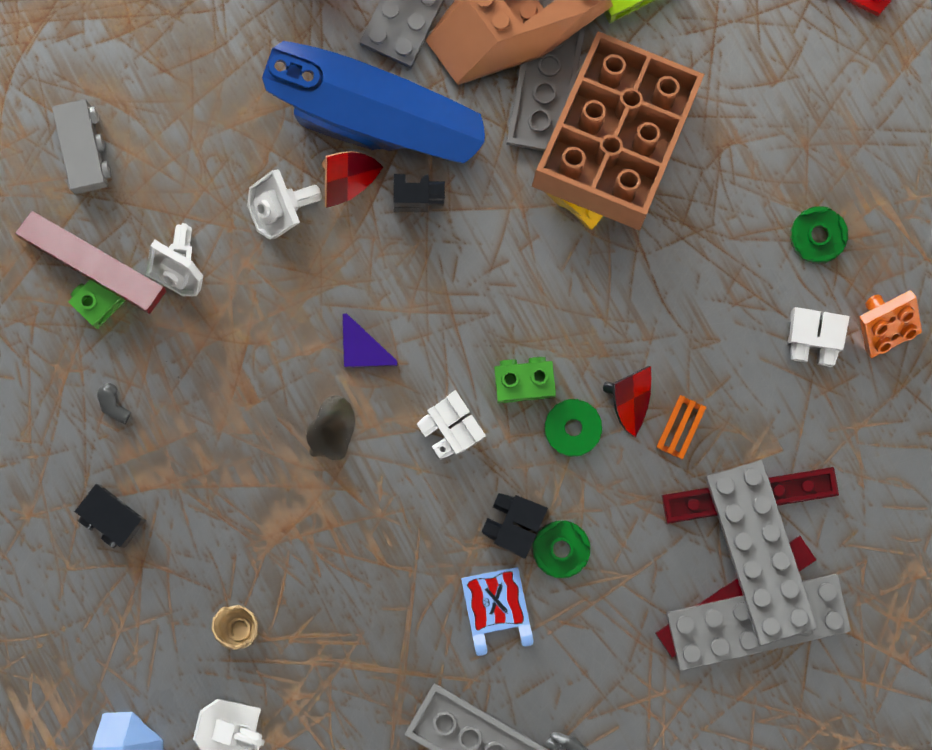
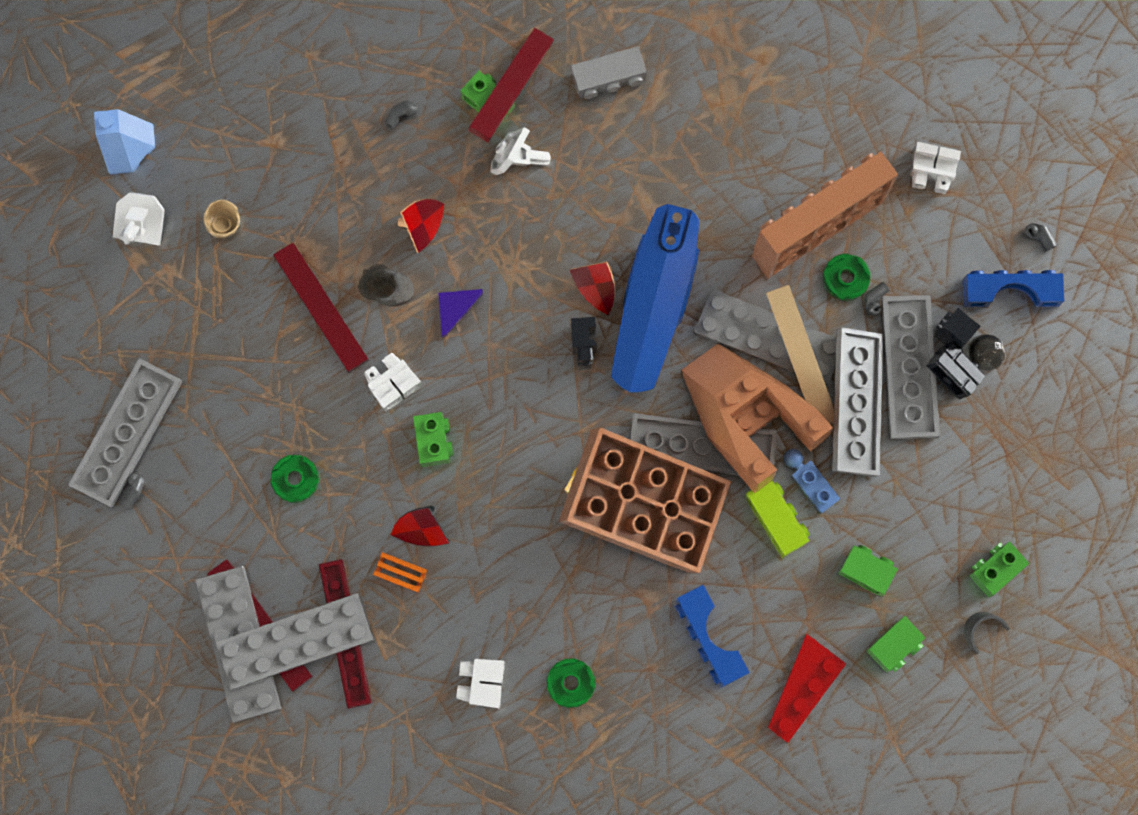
camera: 85 degrees right, 5 degrees down
black brick [74,484,146,549] -> none
white piece [247,169,322,240] -> none
flag [461,567,533,656] -> none
black hips [482,493,548,559] -> none
green tile [544,399,602,457] -> none
orange plate [859,290,922,359] -> none
none -> dark red tile [273,242,369,373]
none -> shield [397,199,444,253]
none -> blue arch [675,585,750,687]

